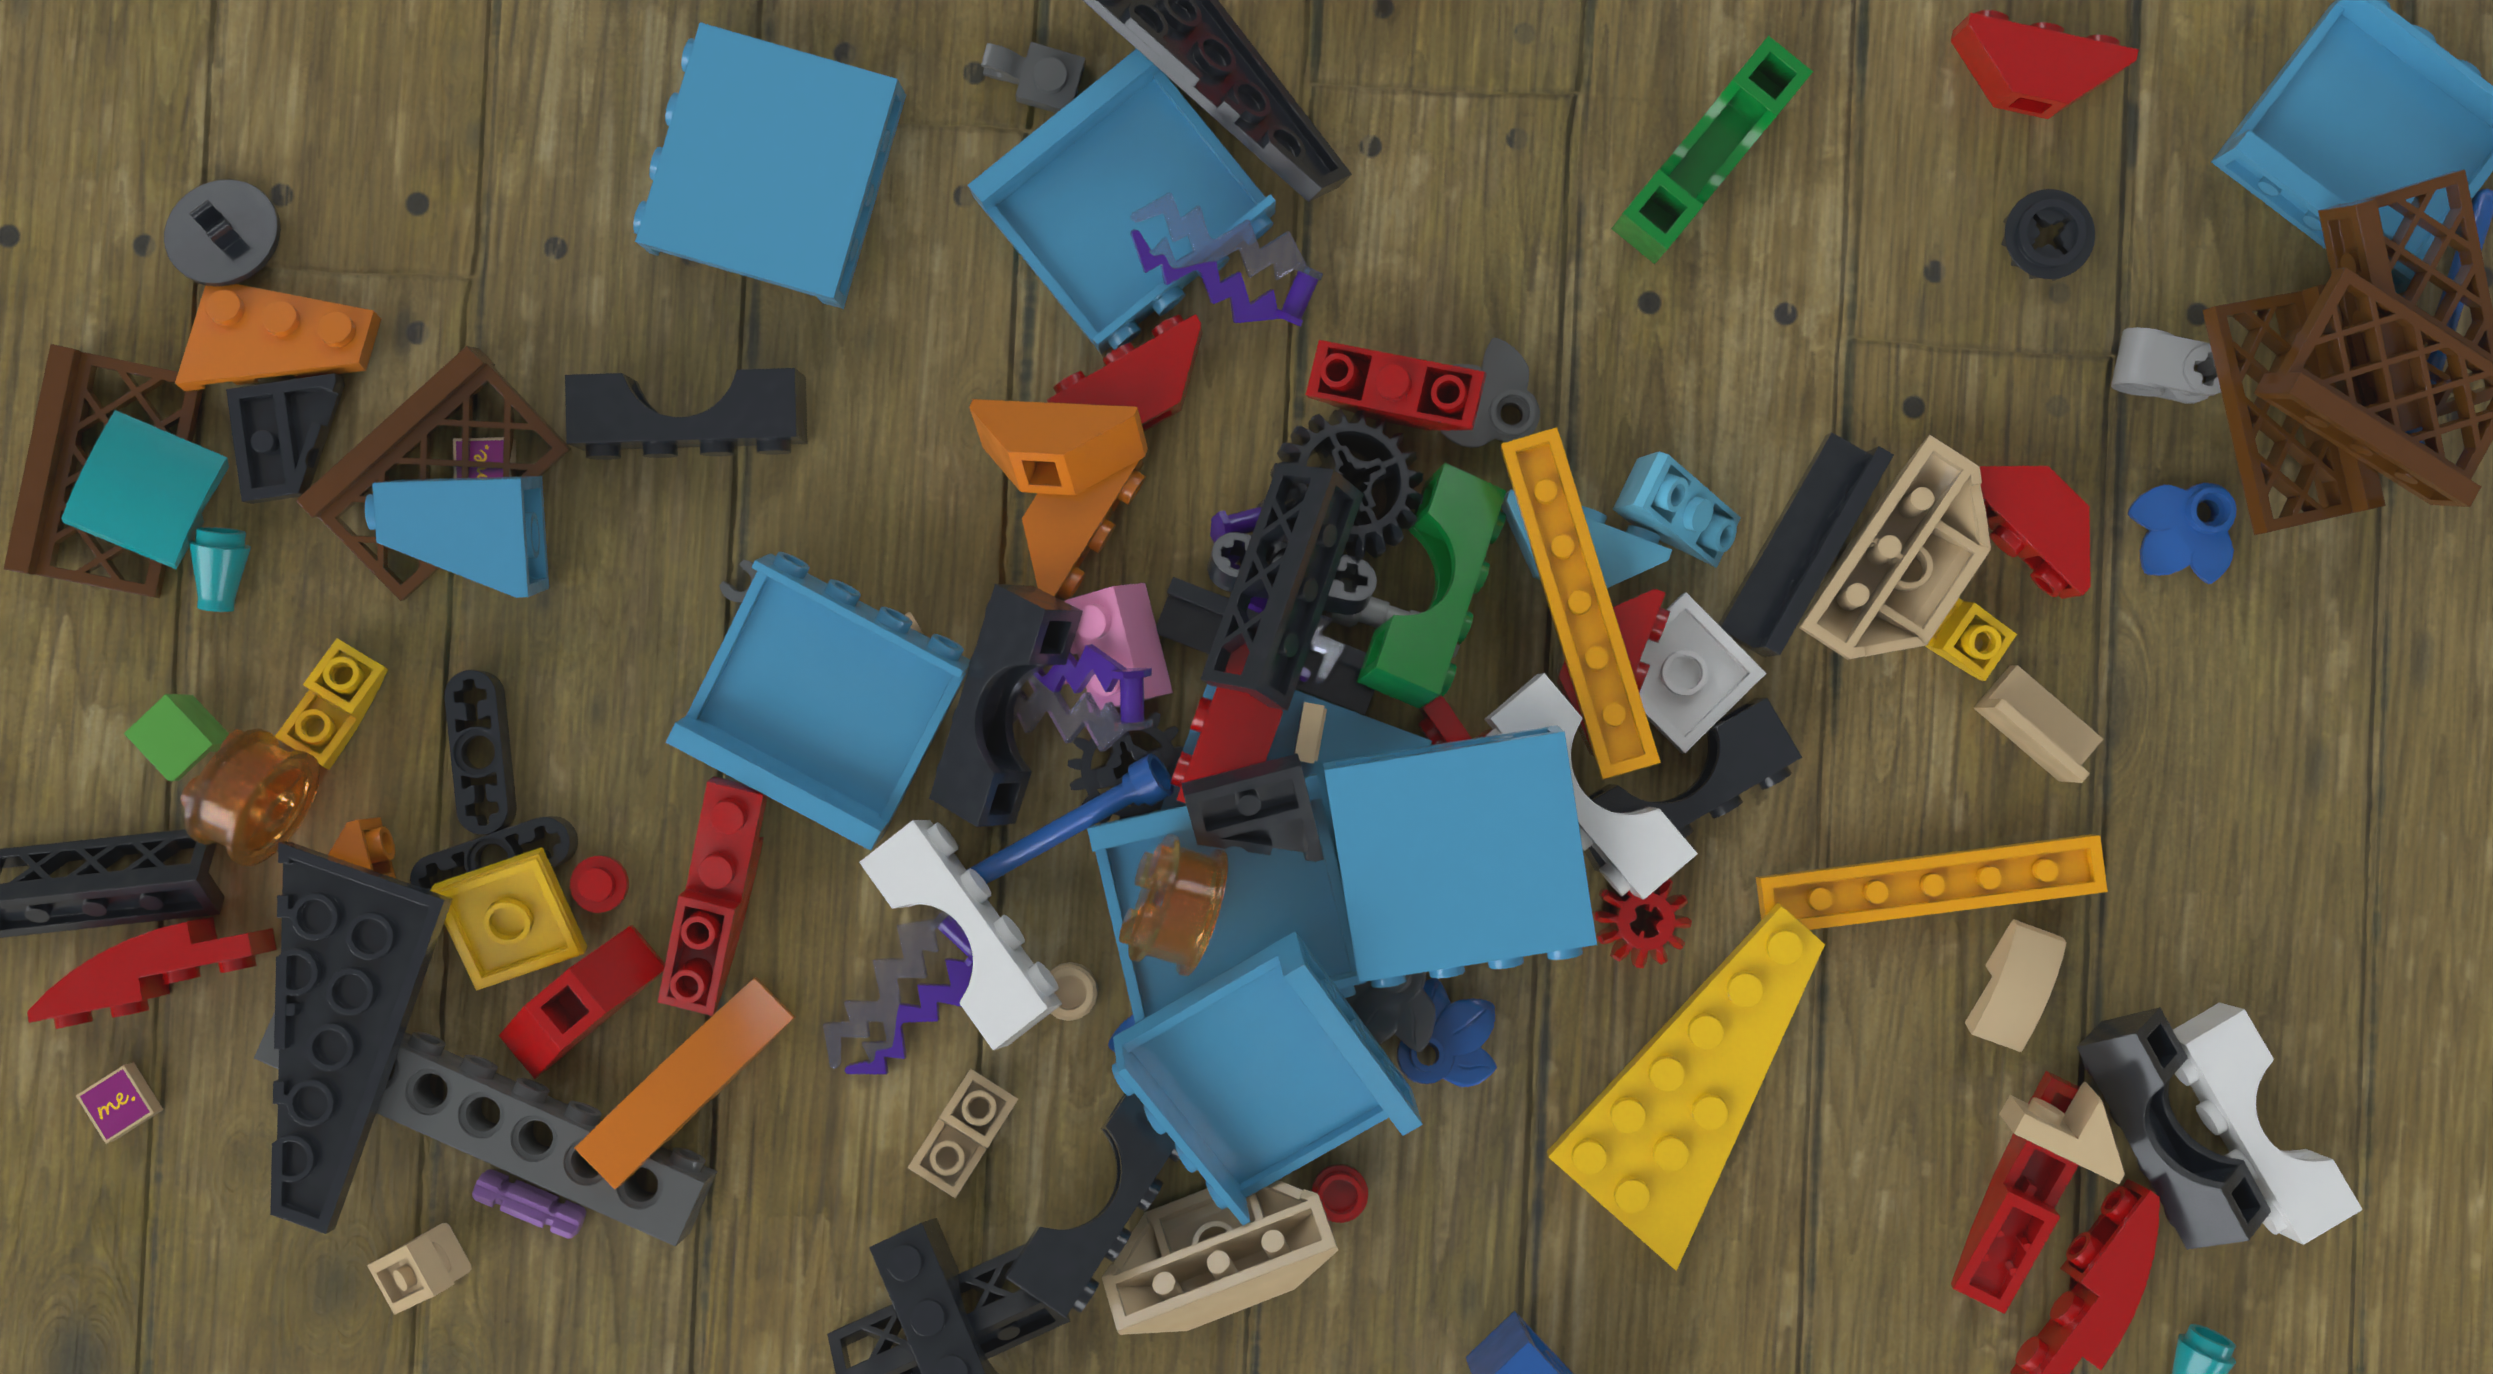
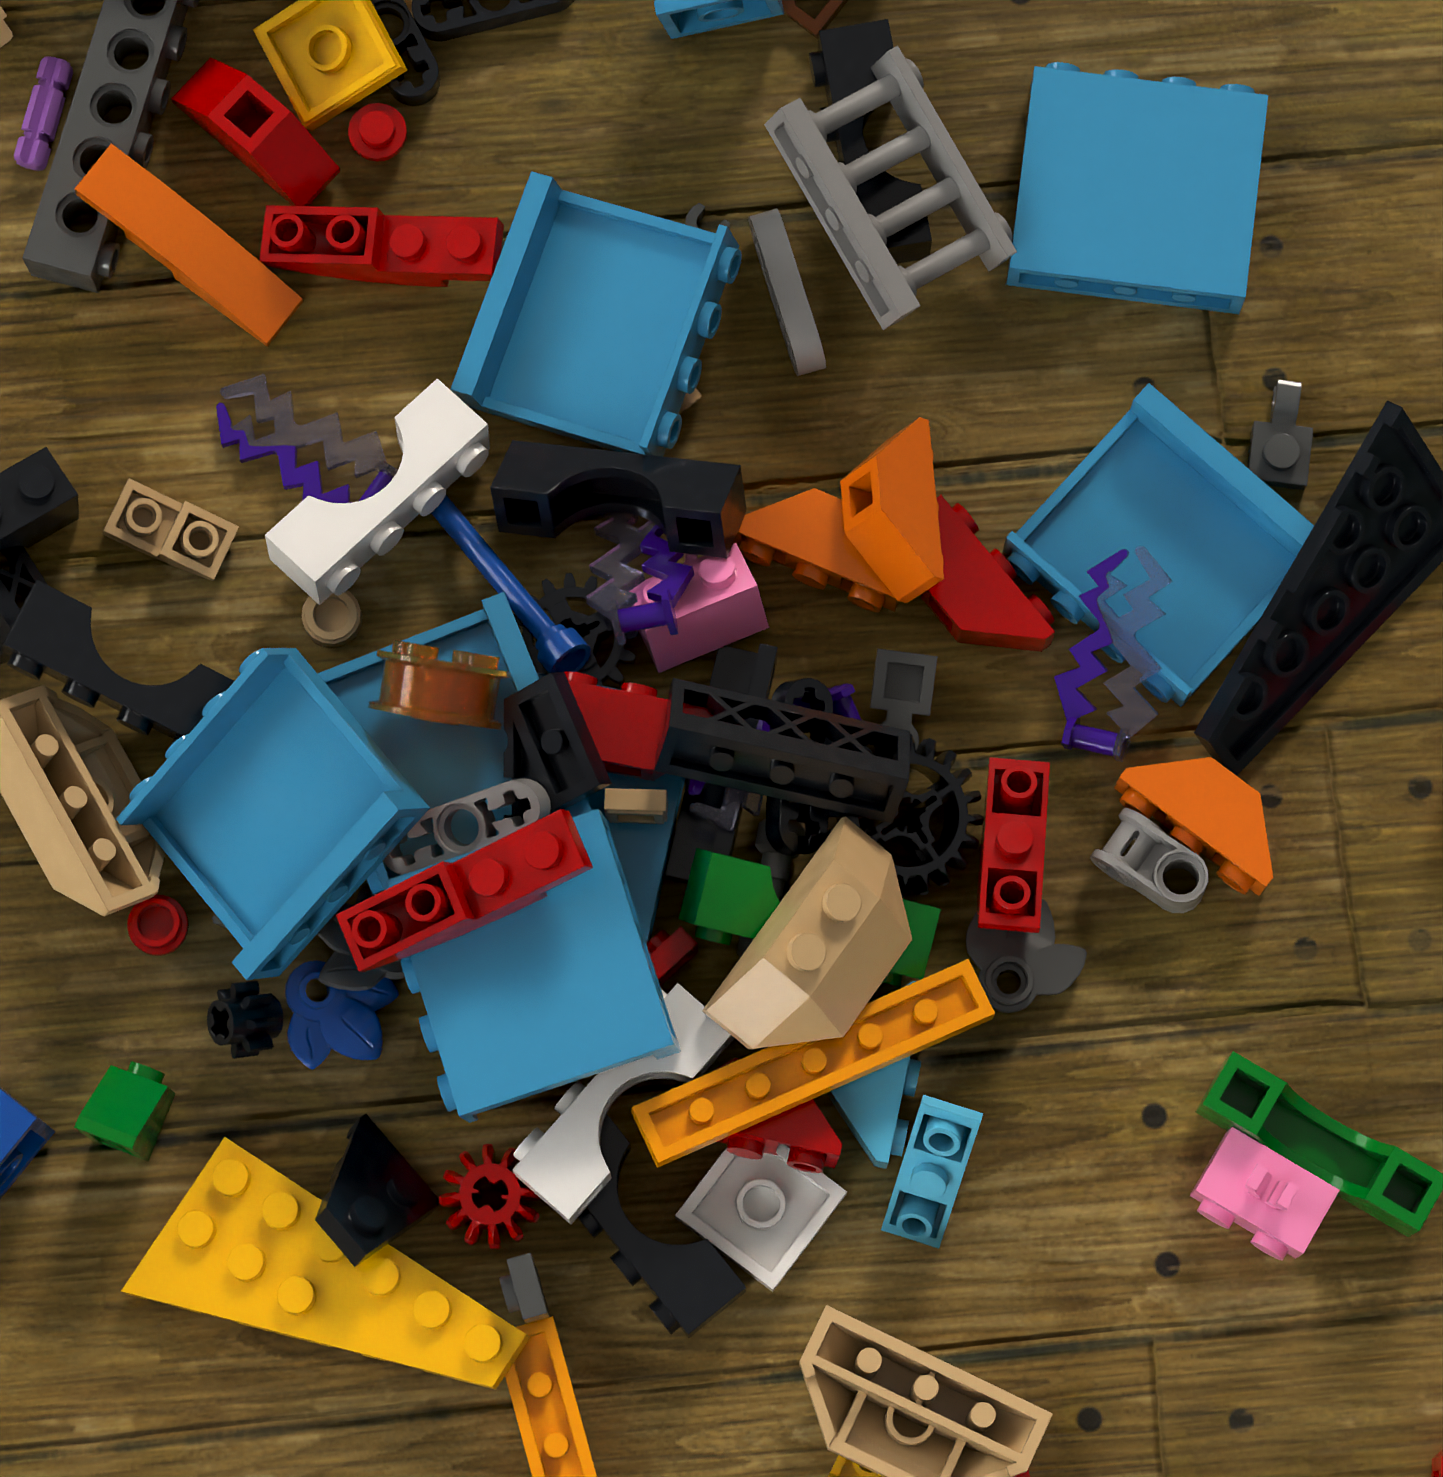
camera: 85 degrees right, 10 degrees down
black fence [1718,432,1894,657] -> none
none -> green slope [74,1061,175,1161]
none -> black gear [207,980,284,1059]
none -> black wing [315,1114,440,1267]
none -> red slope [336,809,593,972]
none -> light grey beam [383,778,551,875]
none -> dark grey plate [499,1253,550,1324]
none -> tan wedge [702,817,912,1049]
none -> light grey beam [748,208,826,376]
none -> light grey fence [764,46,1017,330]
none -> dark grey plate [870,649,938,750]
none -> light grey piece [1090,807,1208,913]
none -> orange slope [1114,757,1273,896]
none -> bright pink brick [1190,1127,1340,1261]

